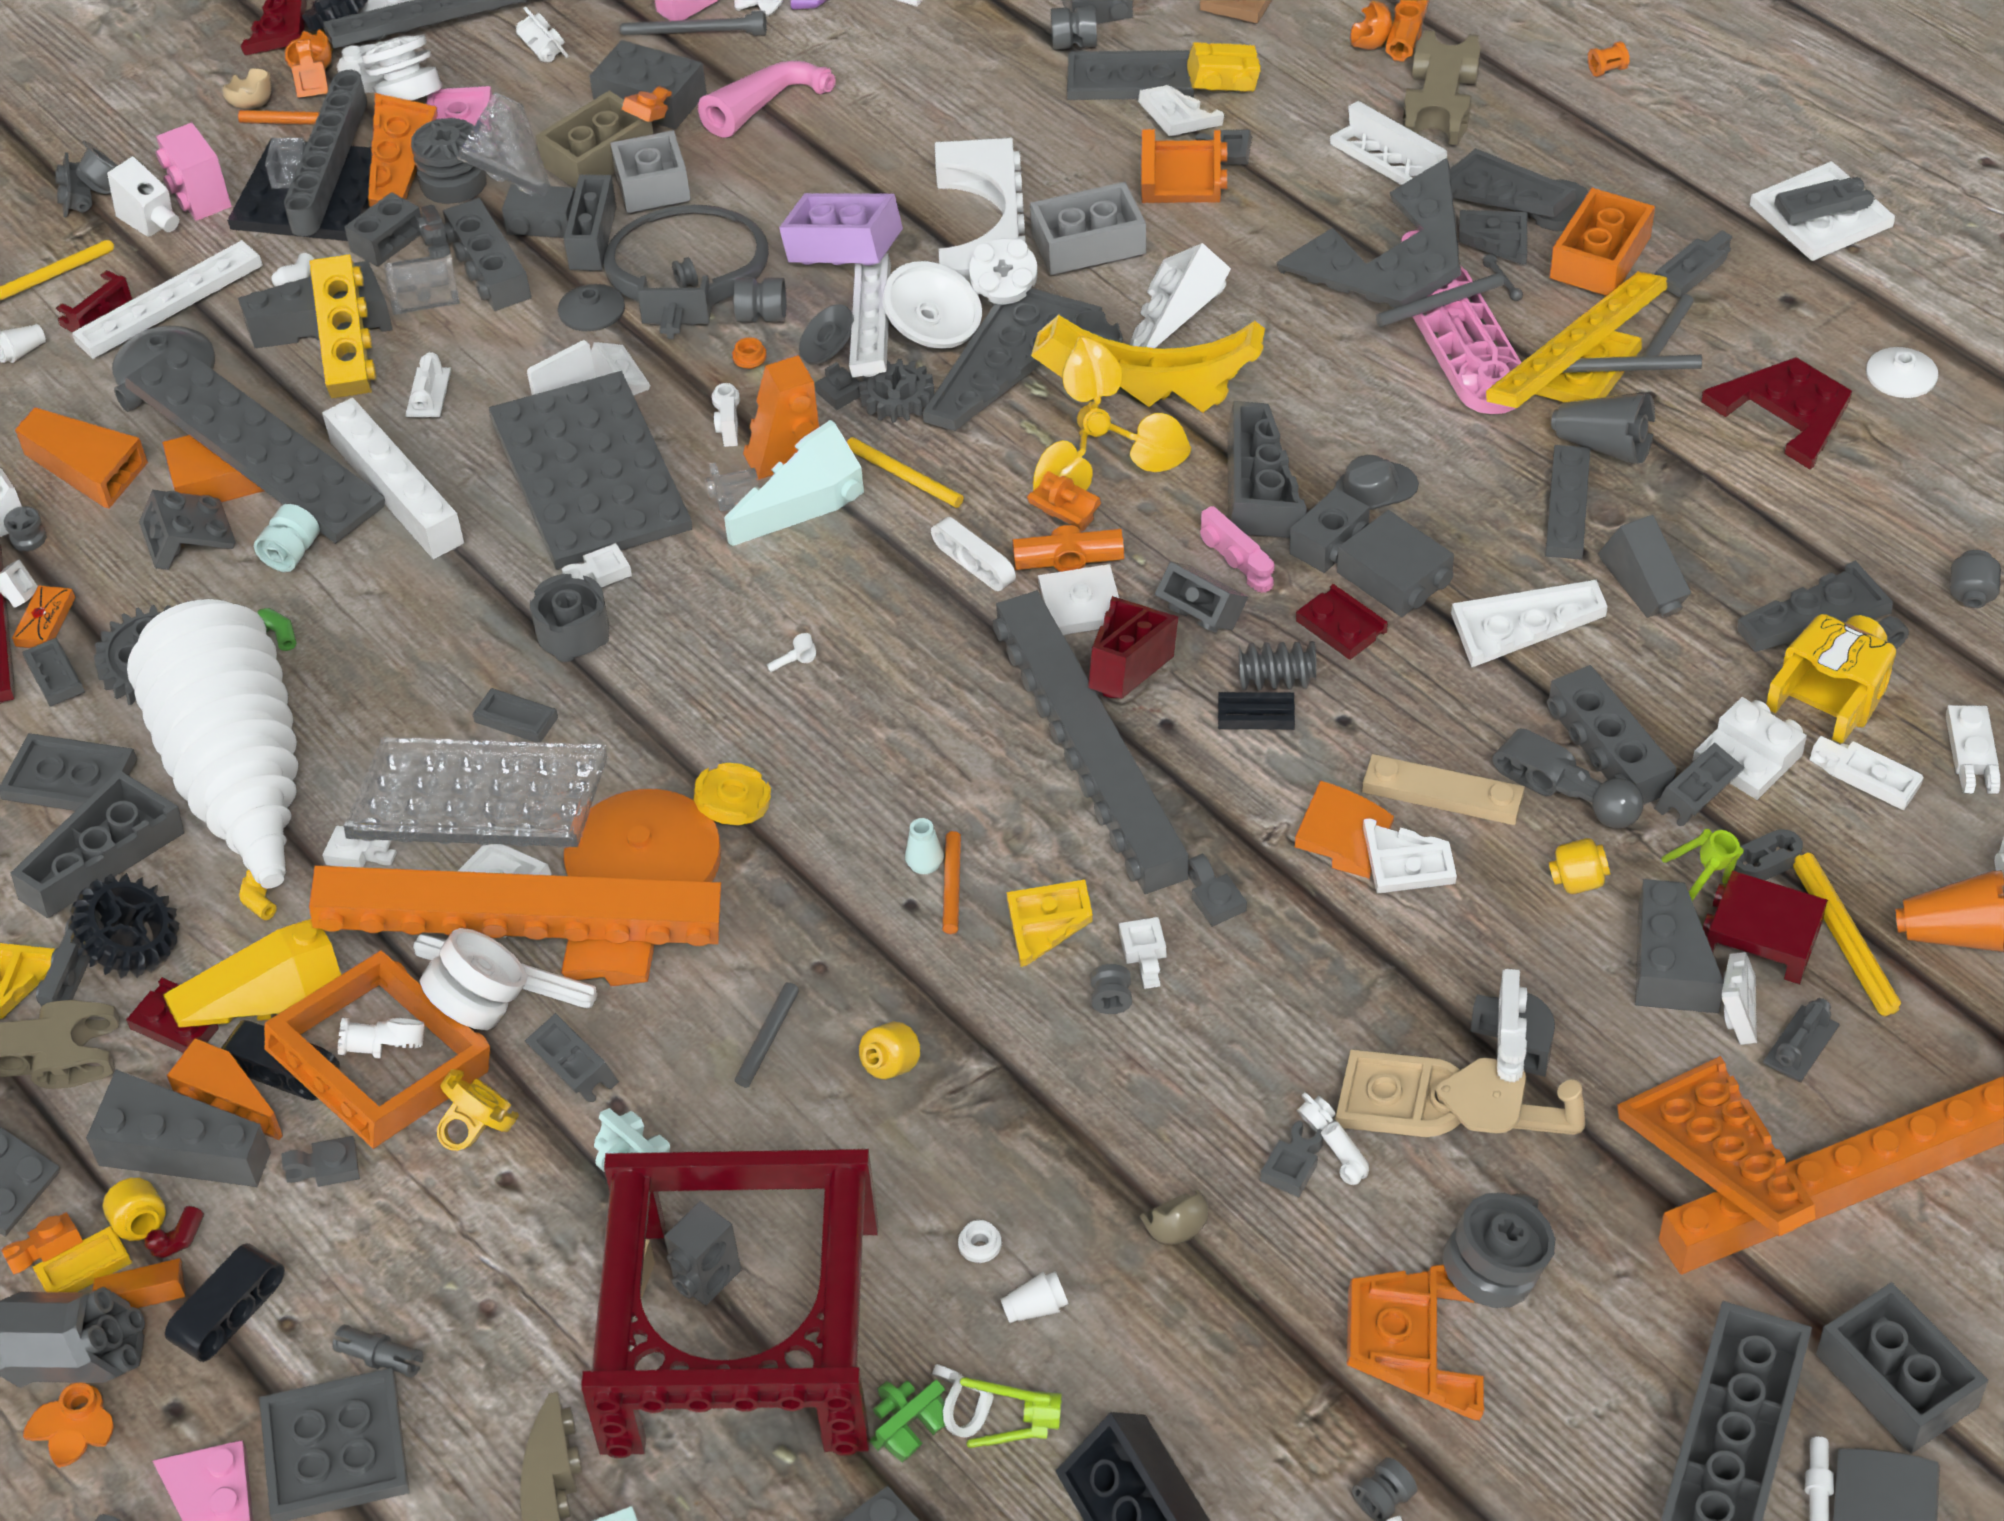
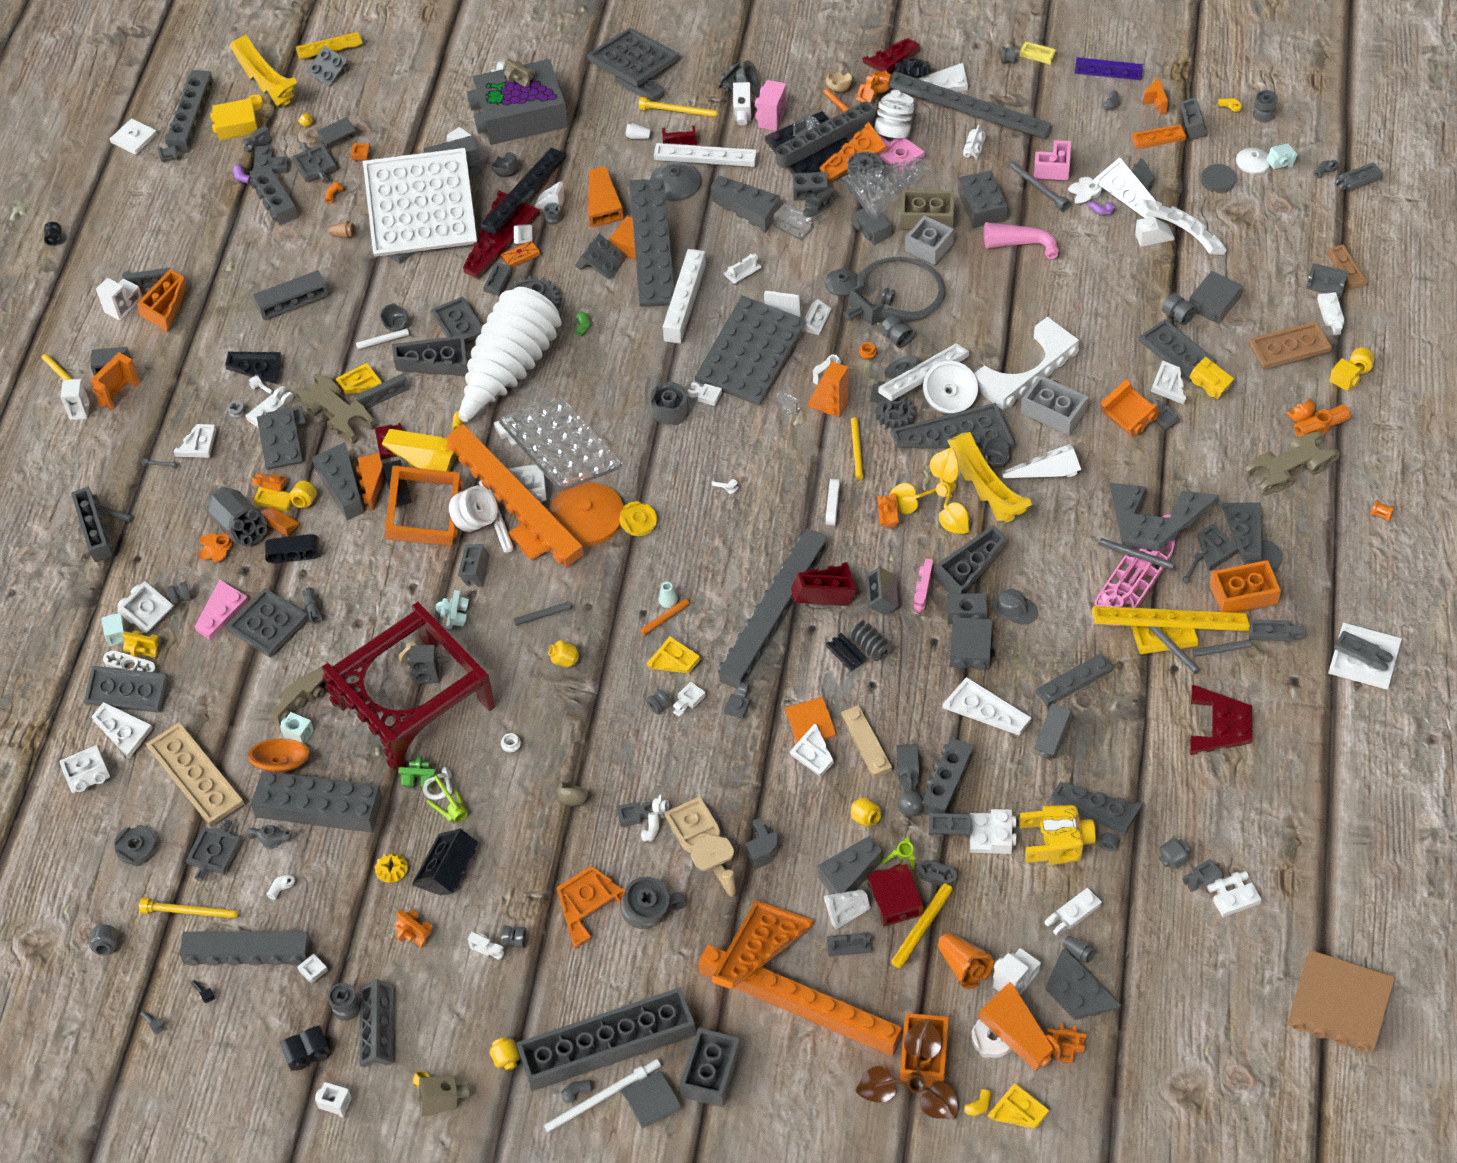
camera: 50 degrees right, 5 degrees up
black gear [67,873,180,979] -> none
dark red arm [144,1206,204,1258] -> none
light aqua wheel [253,504,320,572] -> none
white arm [272,253,314,287] -> none
dark grey plate [281,1136,360,1187] -> none
yellow brick [309,254,376,399] -> none
white connector [338,1018,425,1059] -> none
yellow tile [437,1069,519,1151] -> none
dark grey brick [443,197,531,311] -> none
dark grey tile [473,688,558,744] -> none
dark grey brick [564,175,617,271] -> none
orange plate [622,86,672,122] -> none
light aqua wedge [724,420,864,546] -> none
lavender brick [779,193,903,265] -> none
white plate [969,239,1037,305] -> none
white cone [1000,1271,1068,1323] -> none
orange piece [1012,525,1124,572] -> none
white plate [1038,564,1119,635] -> none
dark red plate [1296,584,1388,660] -> none
white fence [1330,101,1447,185] -> none
white hinge [1497,969,1527,1083] -> none
dark grey cone [1551,392,1655,464] -> none
white hinge [1810,736,1924,810] -> none
white dish [1866,347,1938,398] -> none

